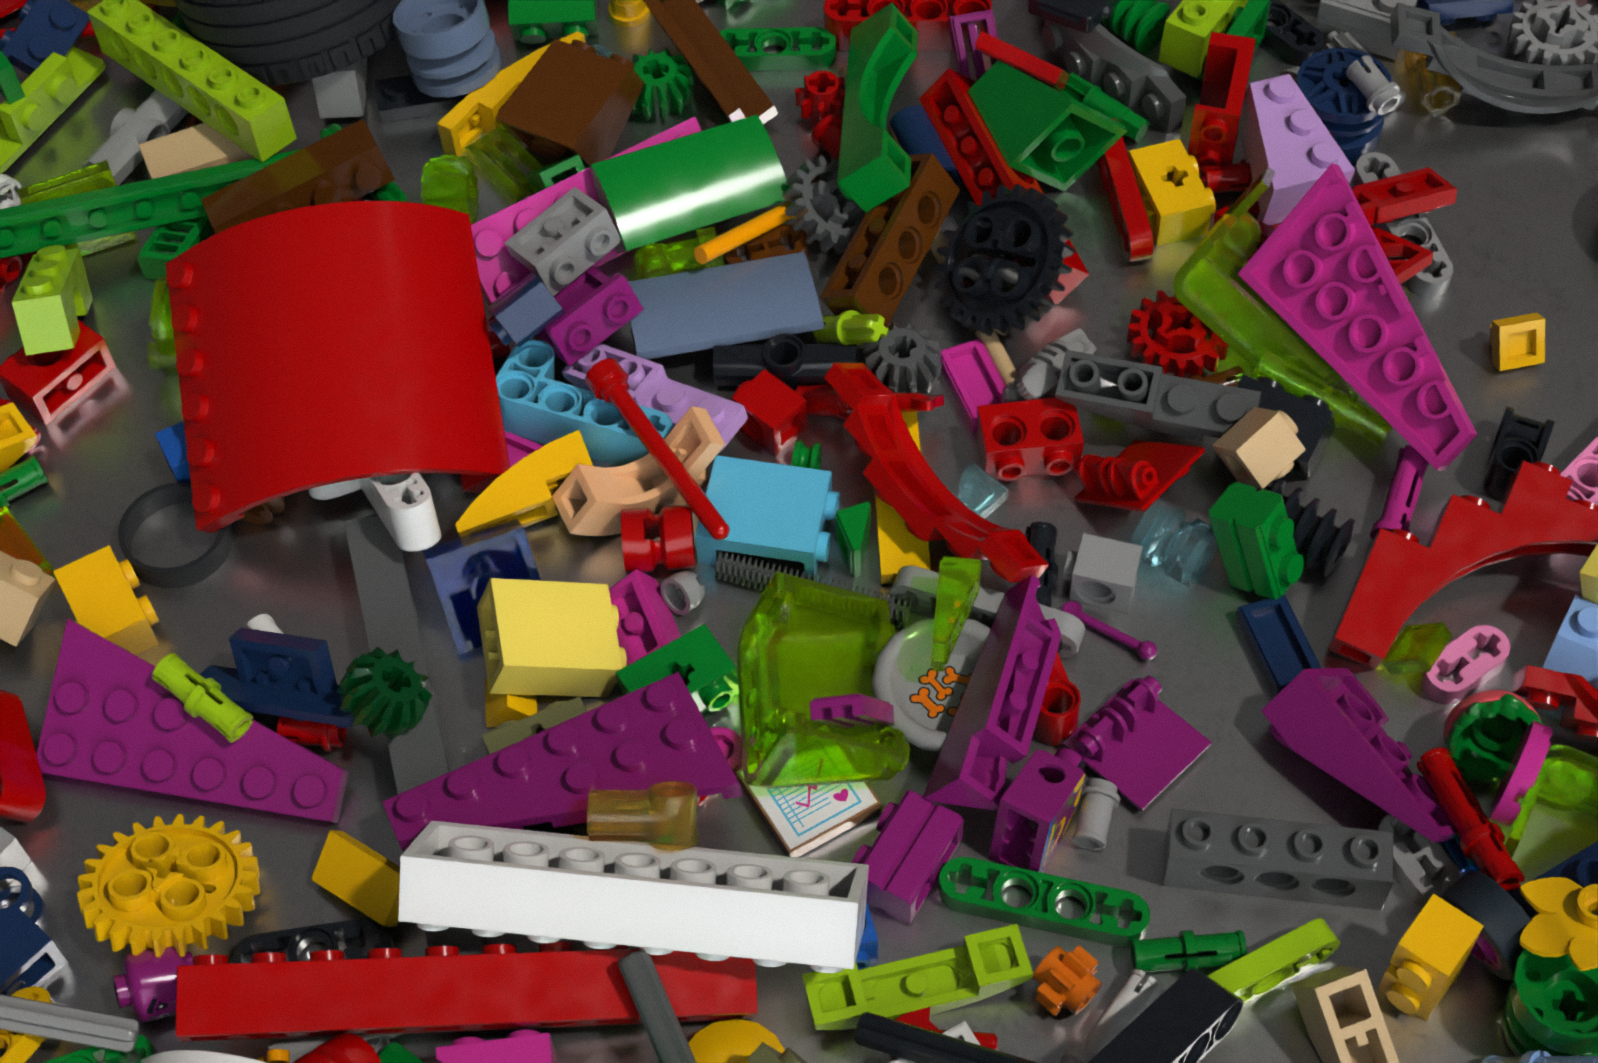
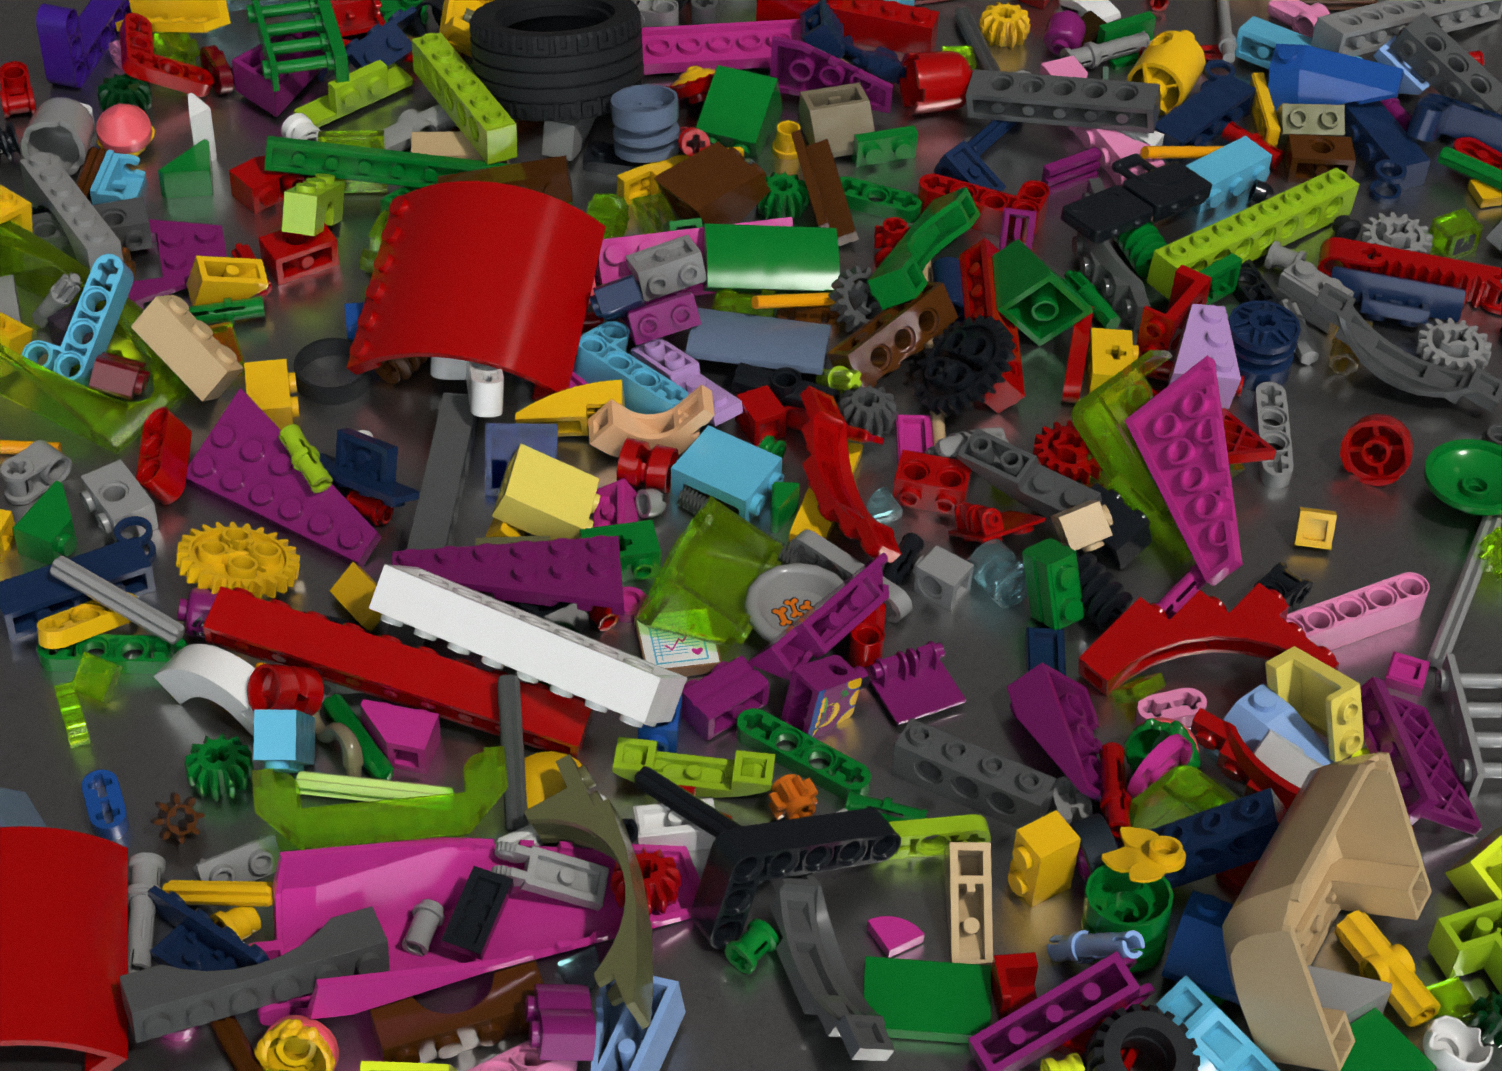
camera: 15 degrees right, 10 degrees down
dark green gear [337,647,432,741] -> none
red piece [585,358,730,540] -> none
clear yellow piece [587,781,698,851] -> none
magenta tile [810,693,895,729] -> none
clear neon green slope [930,556,982,672] -> none
red tile [975,31,1070,90] -> none
magenta hinge [1062,601,1157,660] -> none
light grey pin [1072,778,1121,851] -> none
light grey pin [1346,55,1401,115] -> none
red hinge [1352,167,1457,226] -> none
none -> red pin [678,127,710,157]
none -> red cylinder [1340,413,1414,486]

